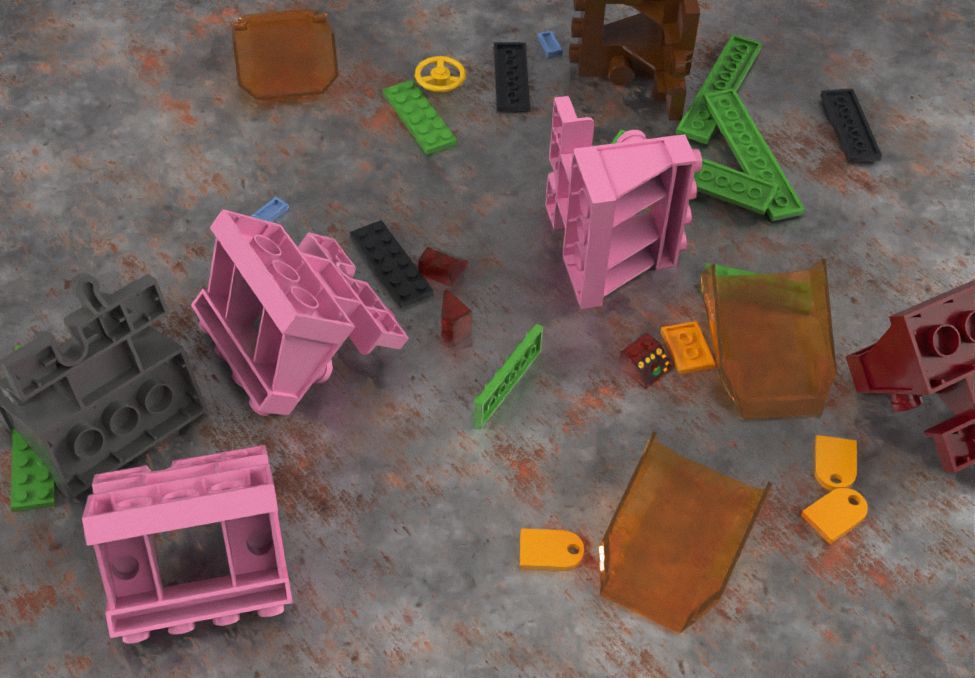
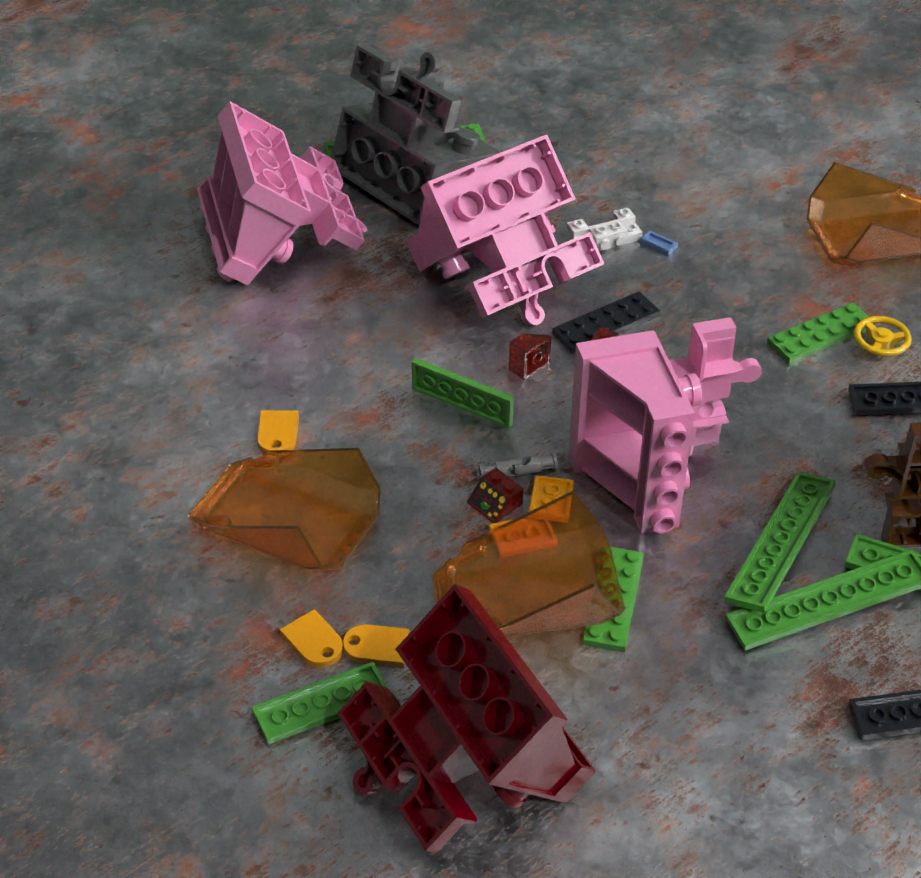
camera: 90 degrees right, 5 degrees down
none -> bright green plate [252,662,388,745]
none -> light grey piece [478,453,558,480]
none -> light orange tile [528,475,574,521]

